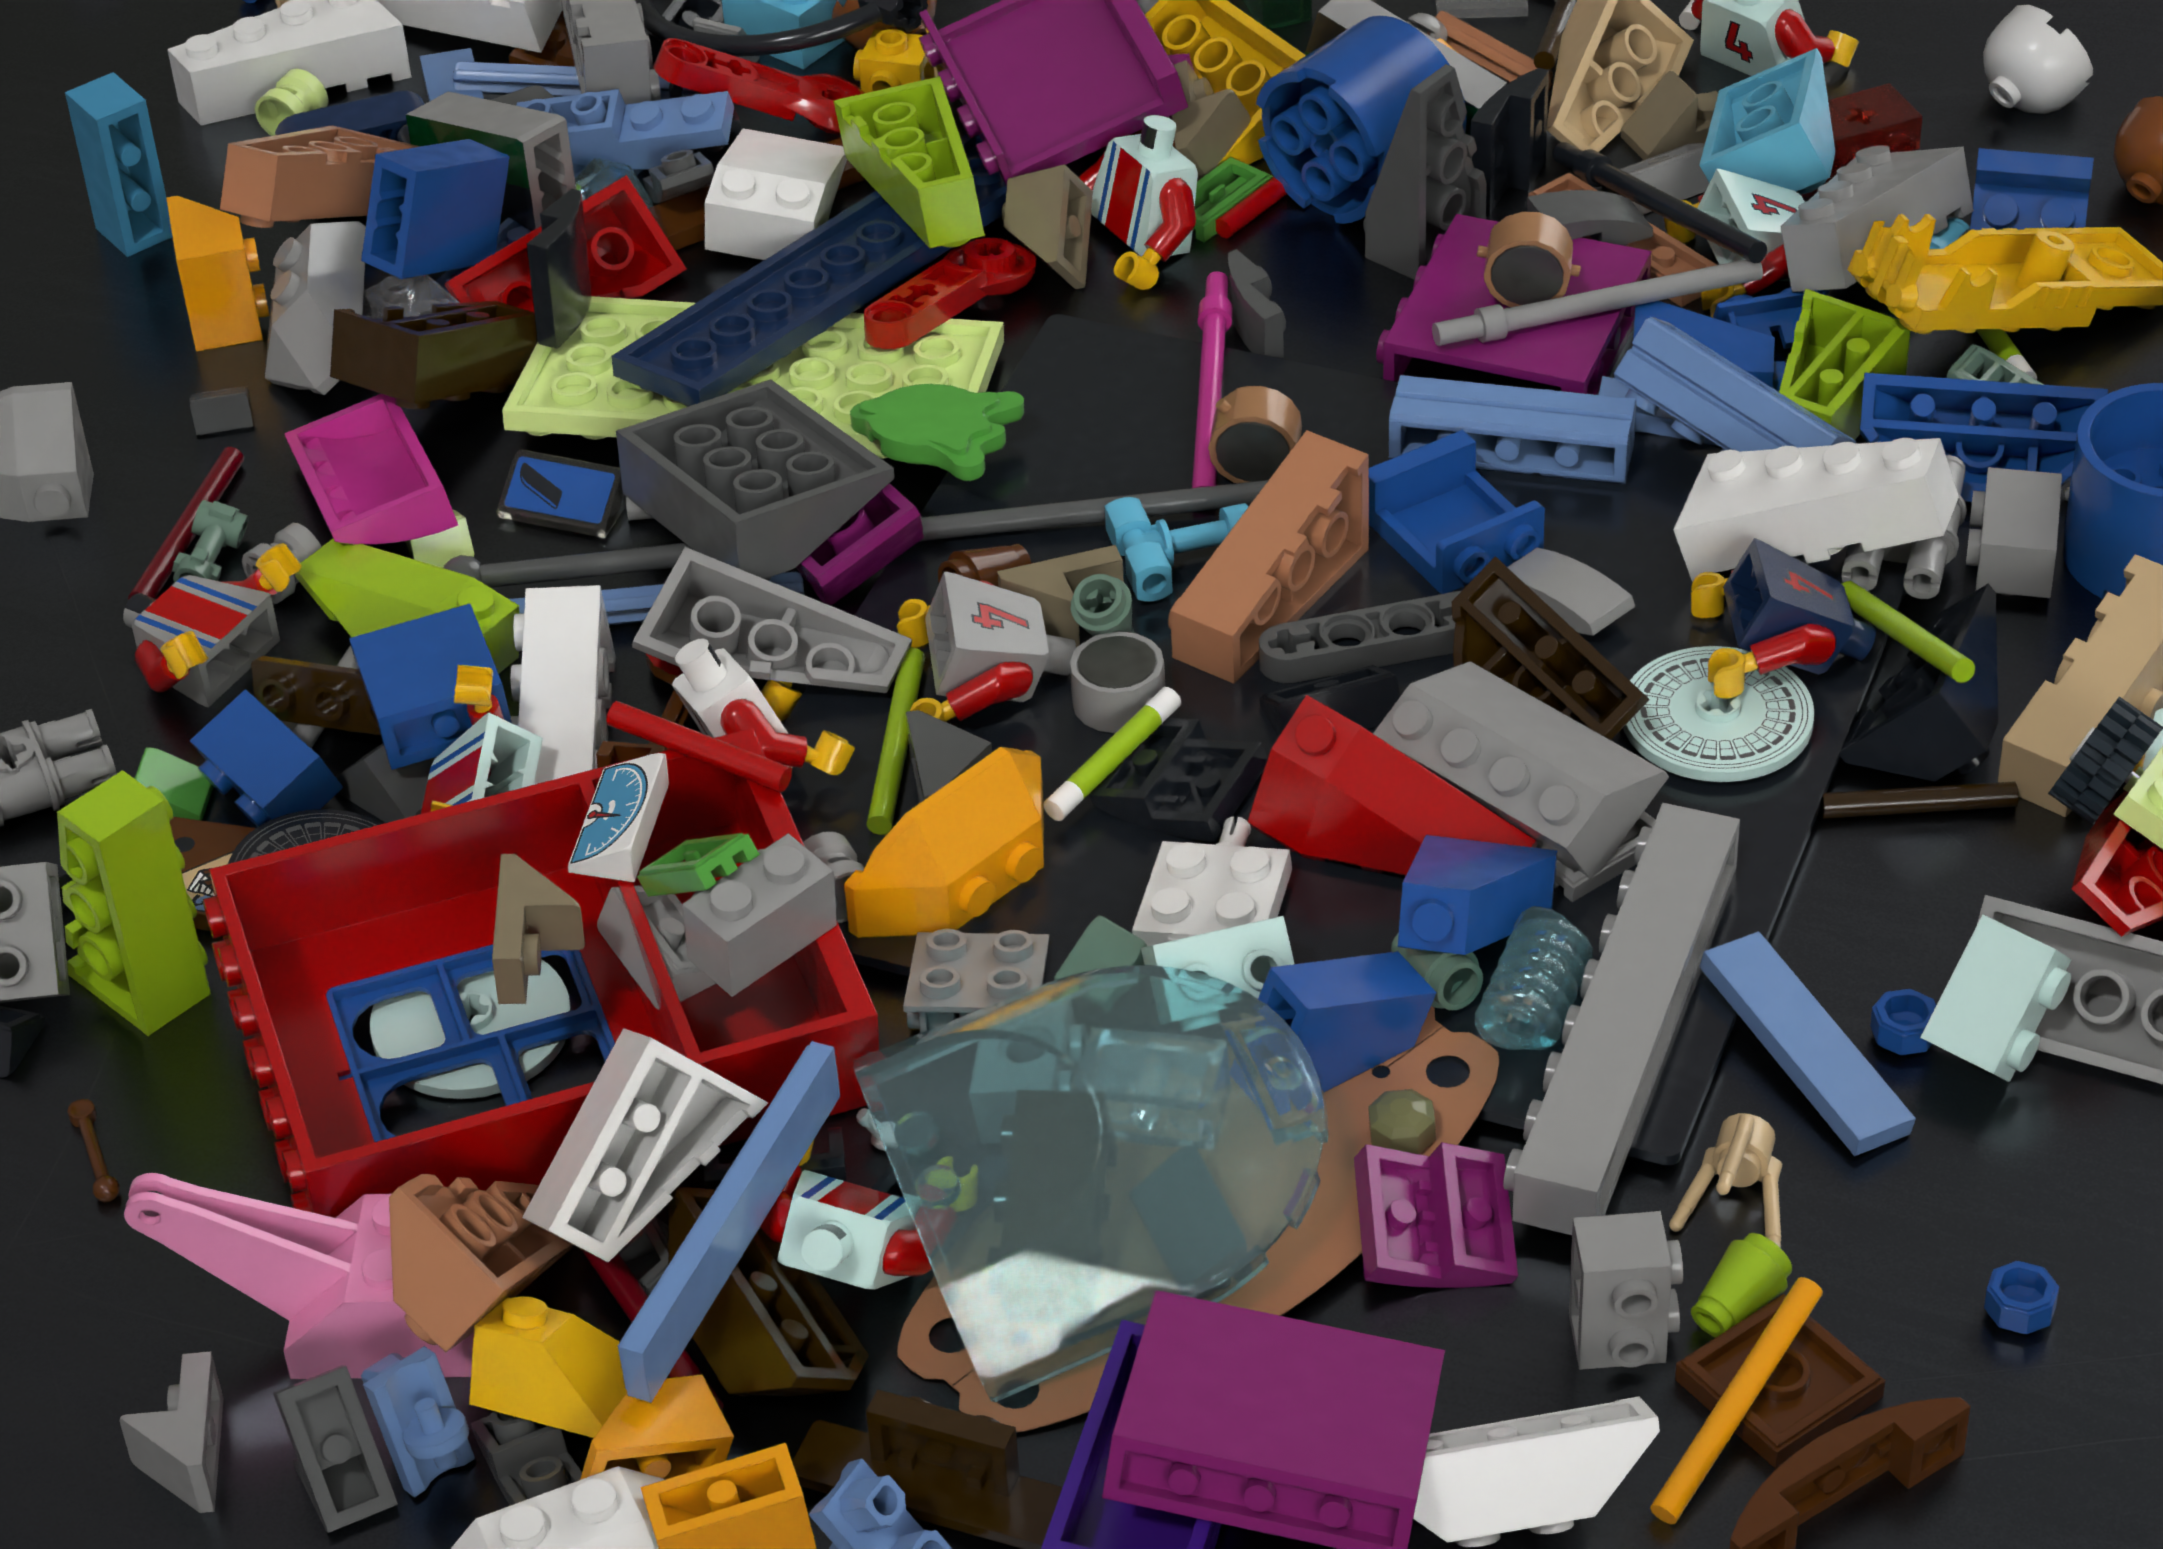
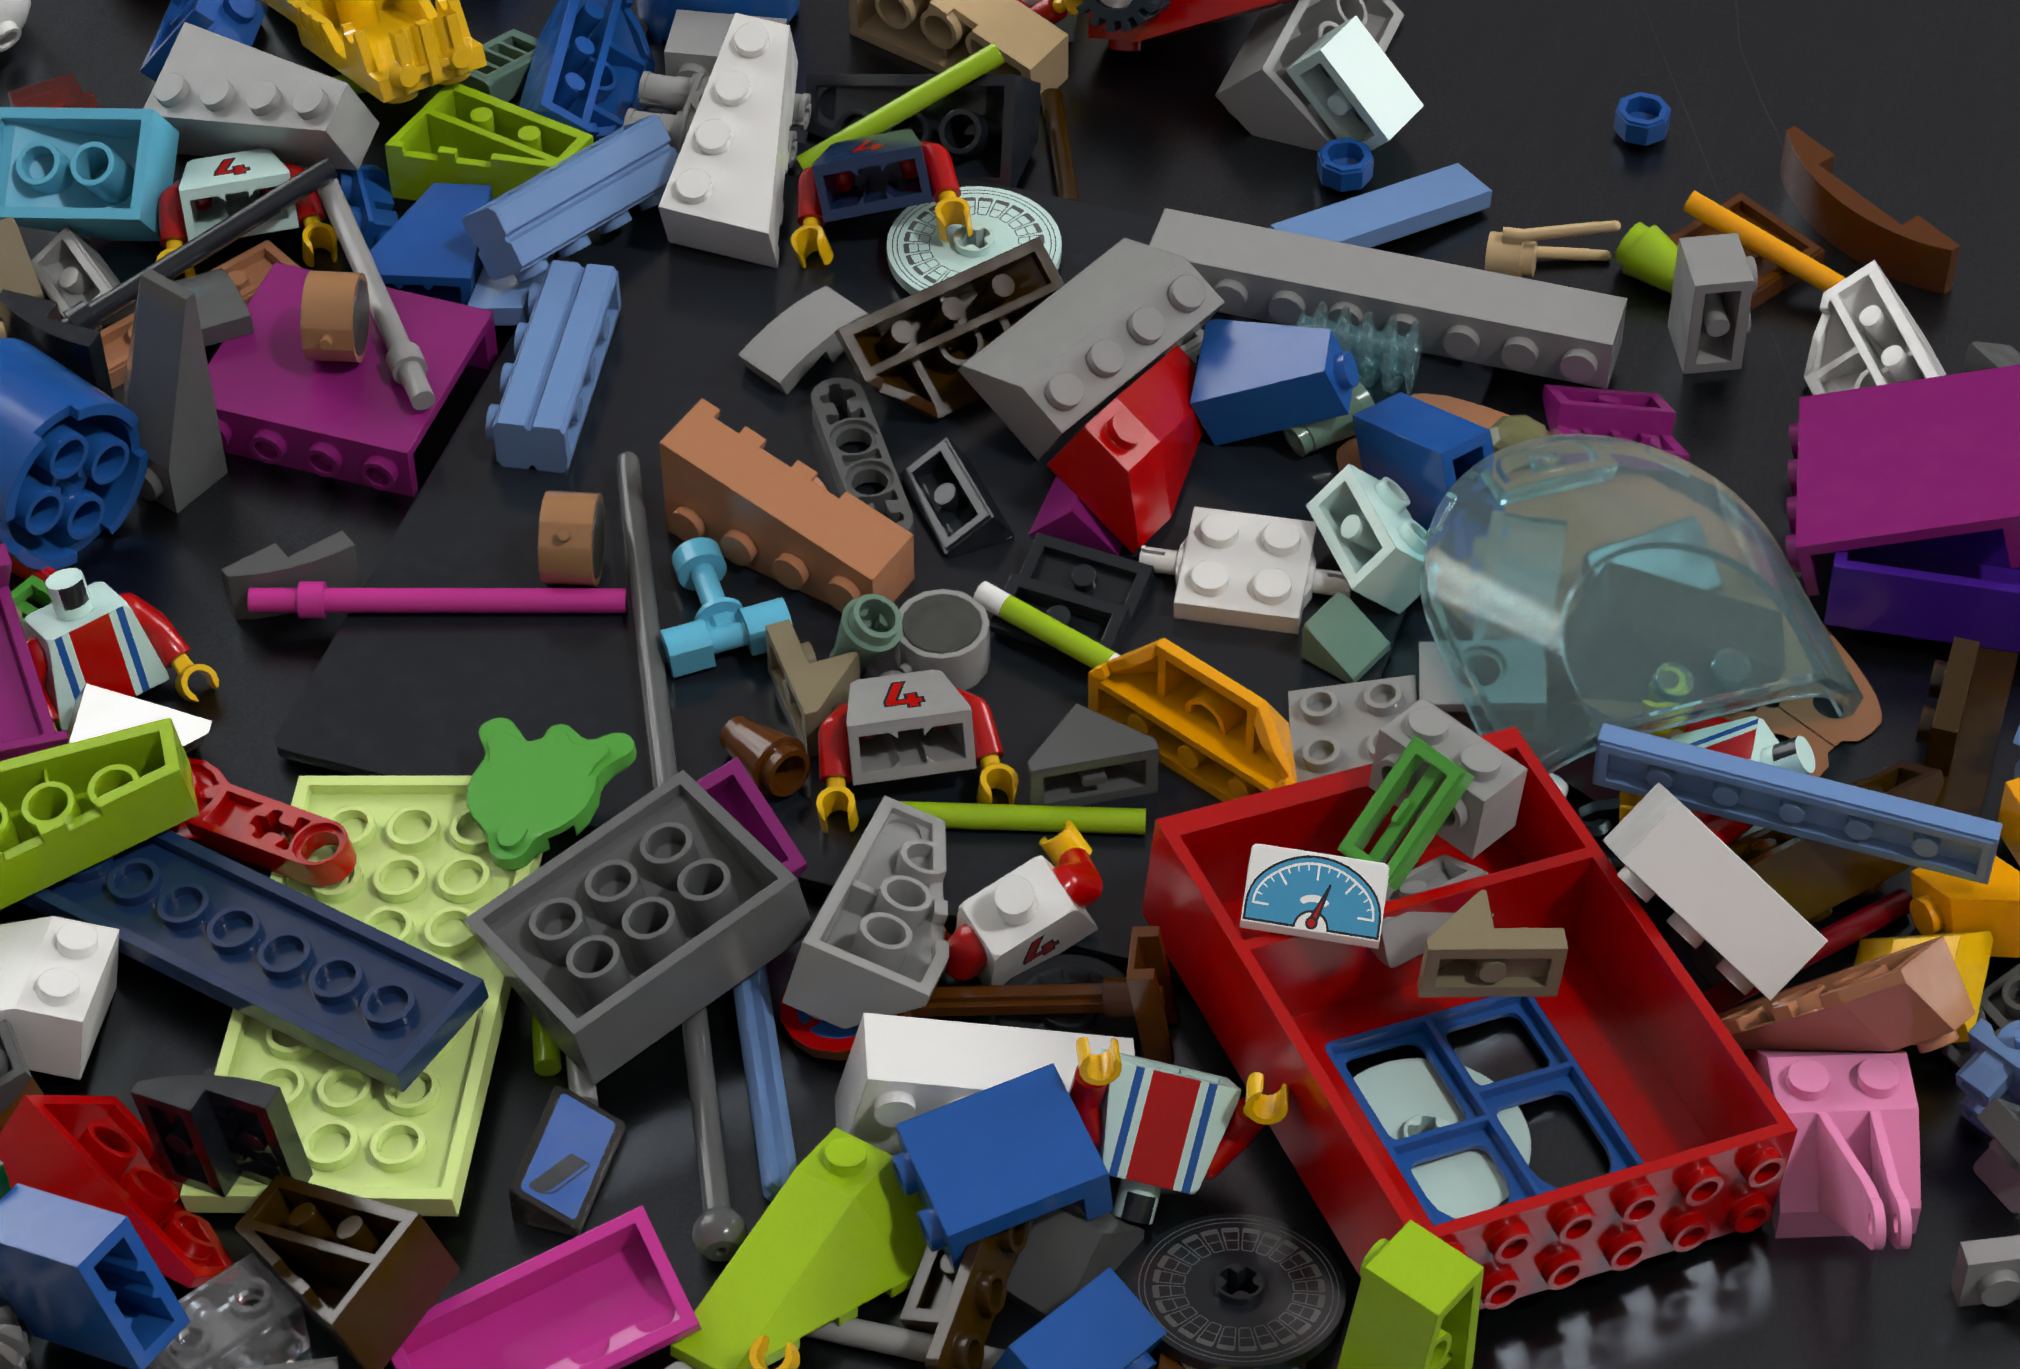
camera: 95 degrees left, 5 degrees up
red bar [606,701,792,792] -> none
blue panel [1369,430,1545,594] -> none

